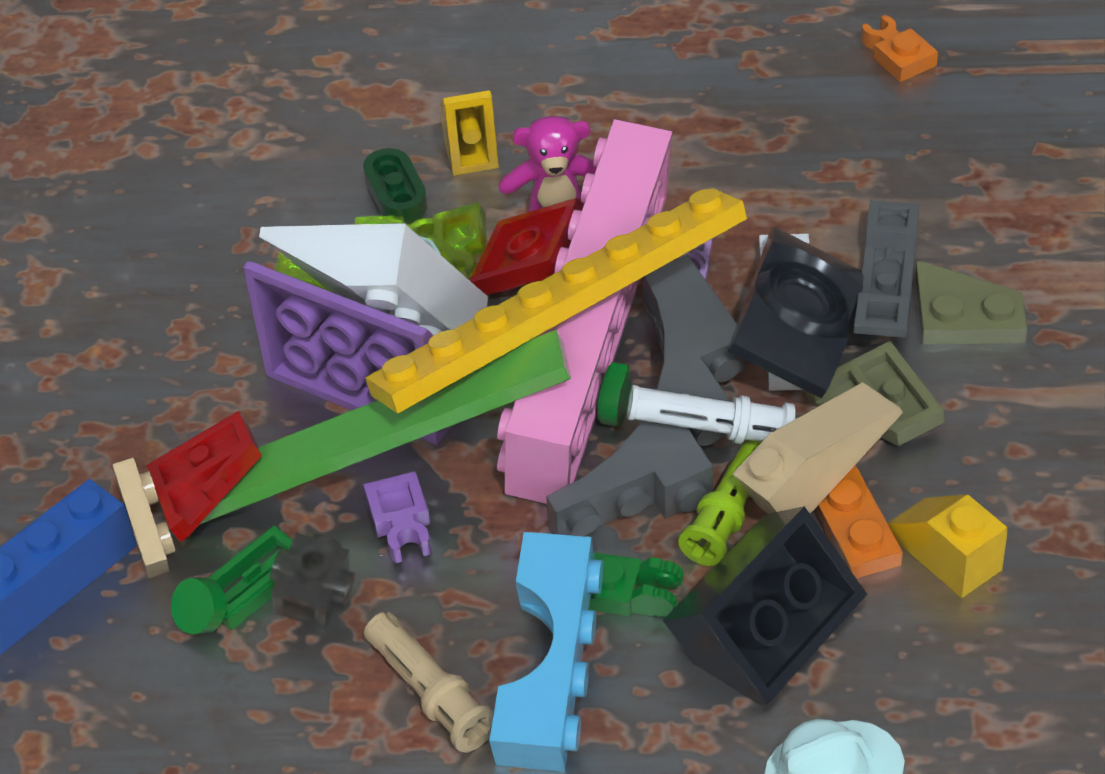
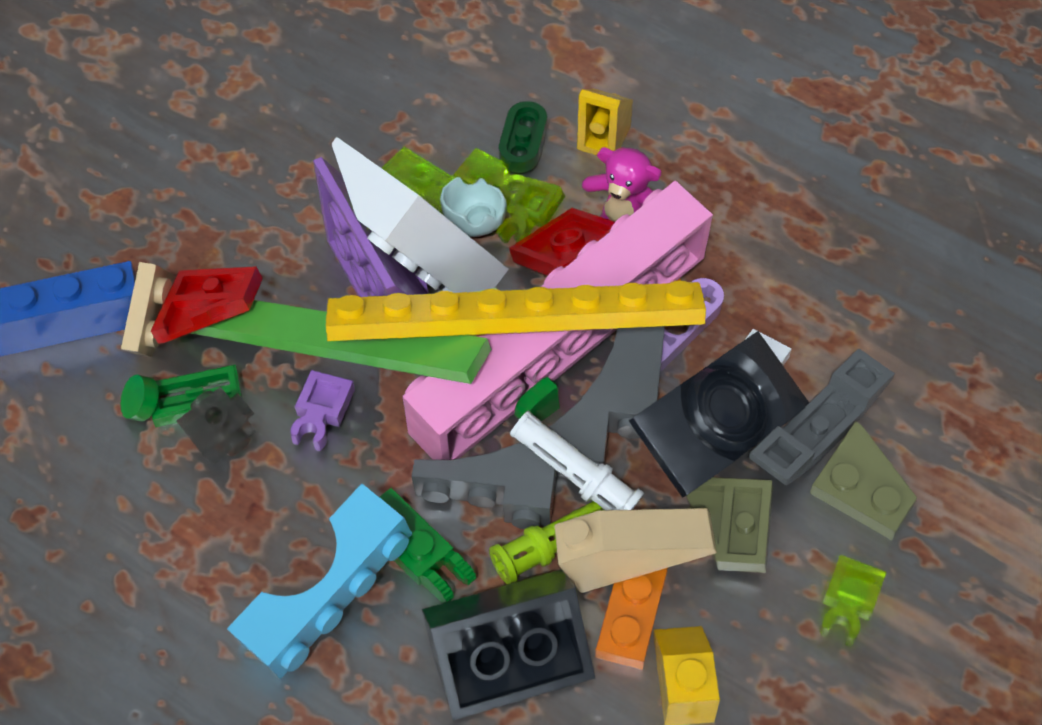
camera: 30 degrees right, 10 degrees up
tan pin [364,612,494,753] -> none
orange plate [861,15,938,82] -> none
none -> clear neon green plate [820,555,887,647]

